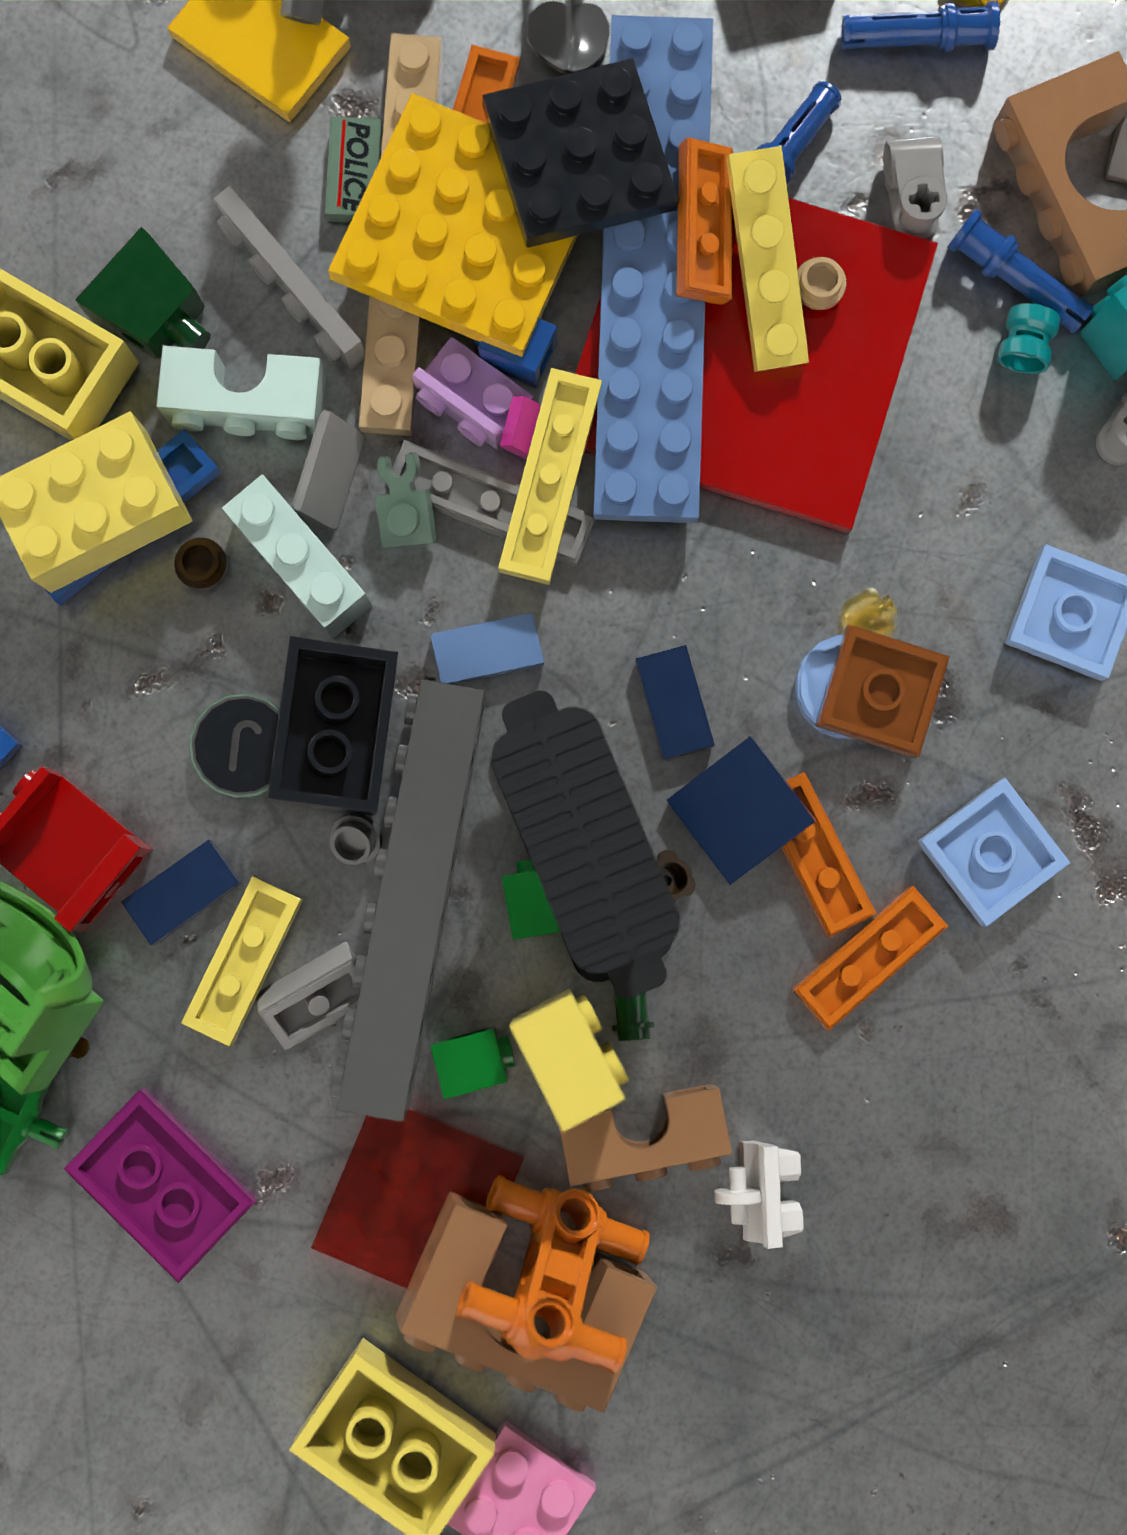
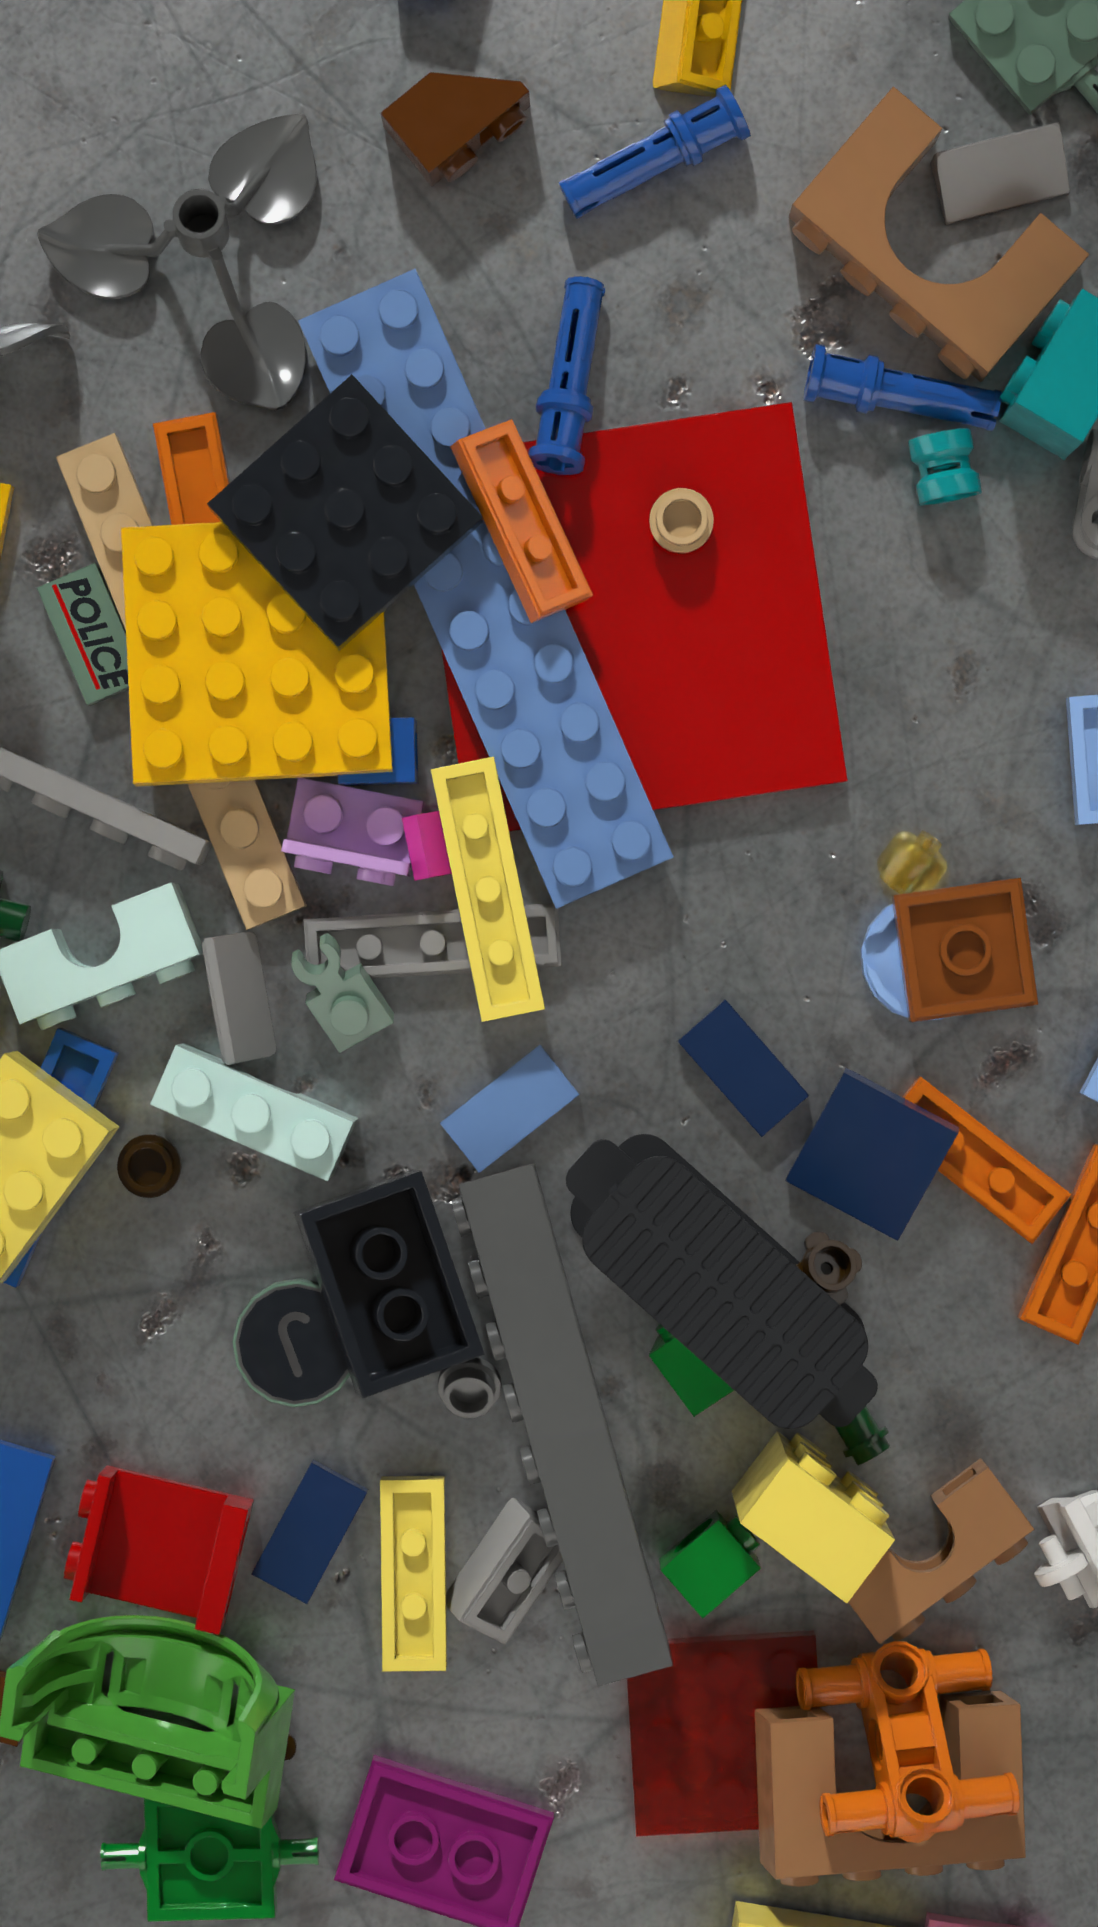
camera: 20 degrees left, 5 degrees up
light yellow plate [726,146,809,372] -> none
light grey piece [883,136,947,240] -> none

